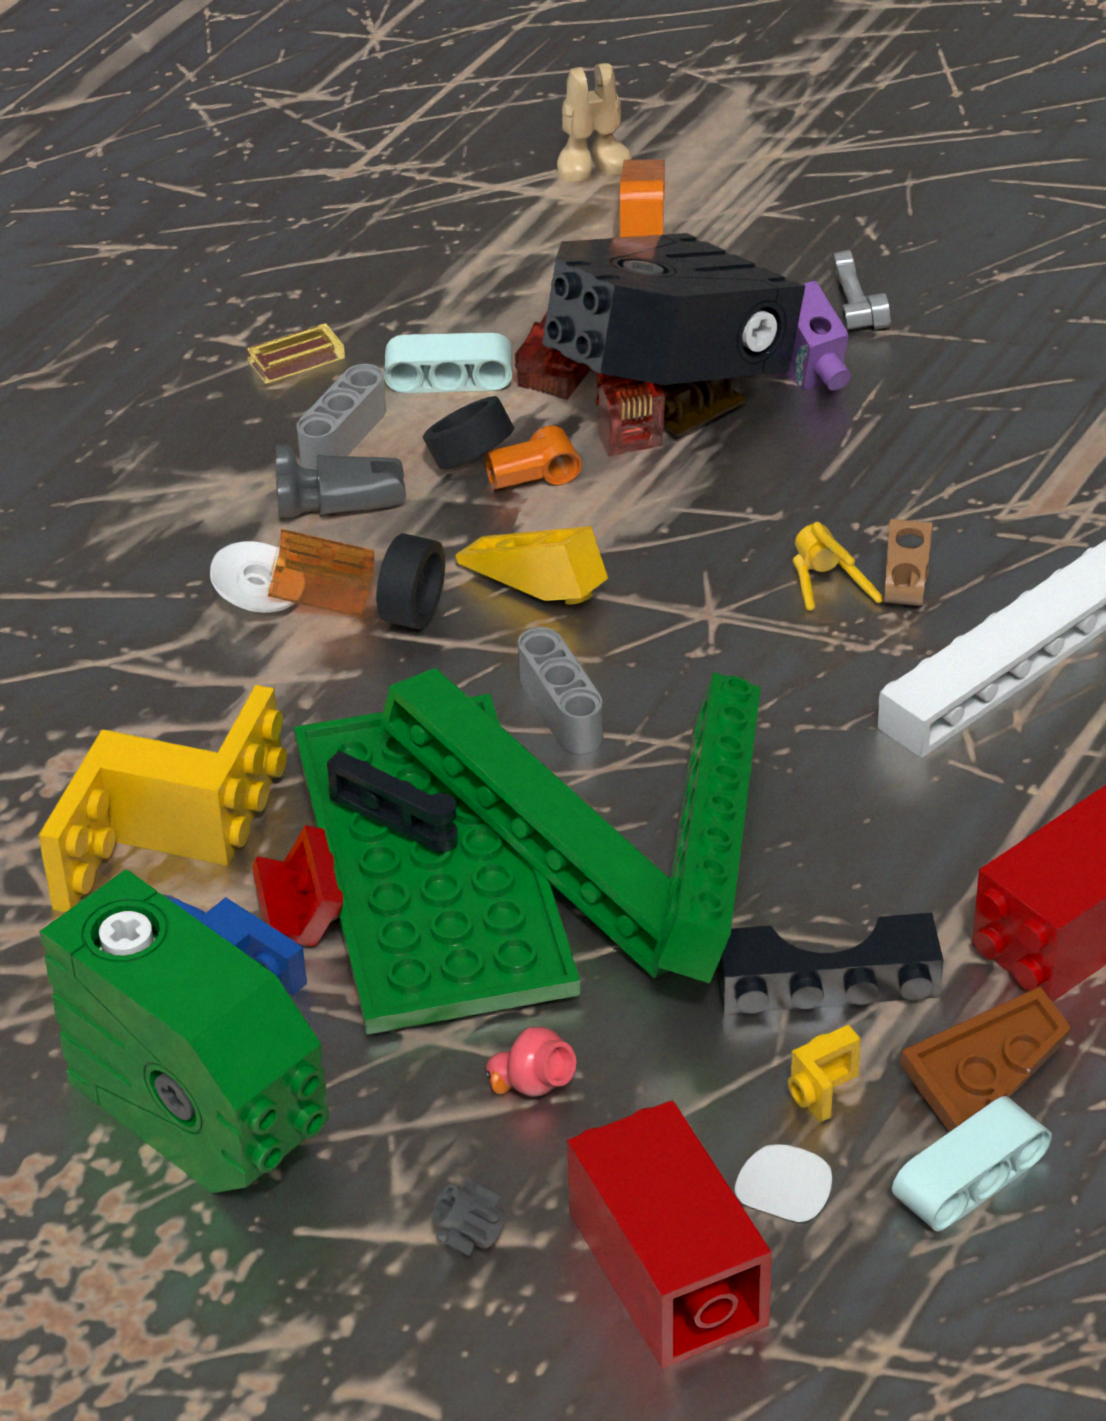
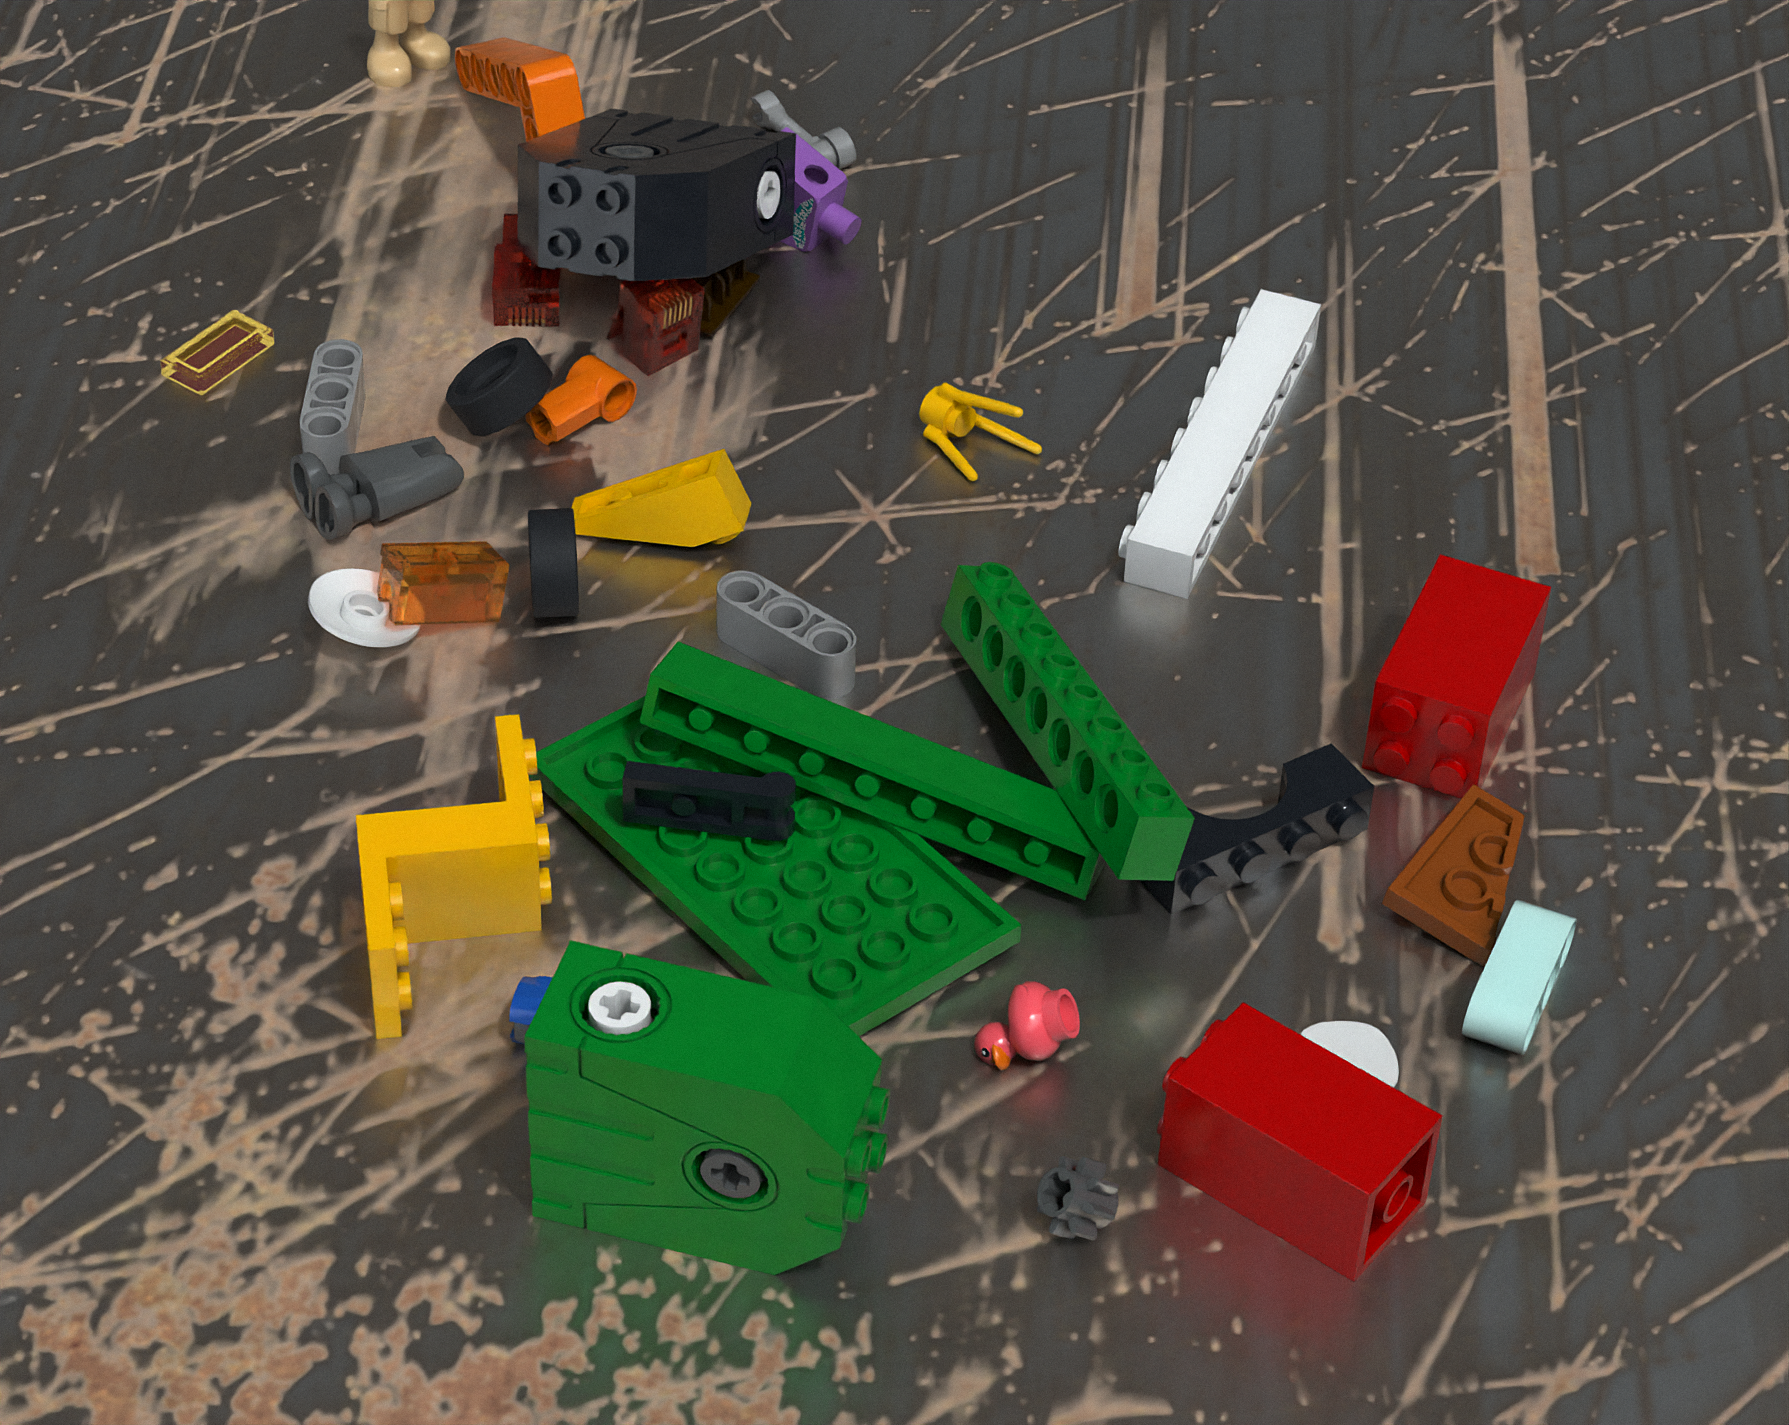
camera: 30 degrees left, 0 degrees up
red bracket [252,825,343,947] -> none
light aqua beam [384,333,512,393] -> none
yellow bracket [788,1024,861,1122] -> none
medium nougat leg [884,519,933,606] -> none

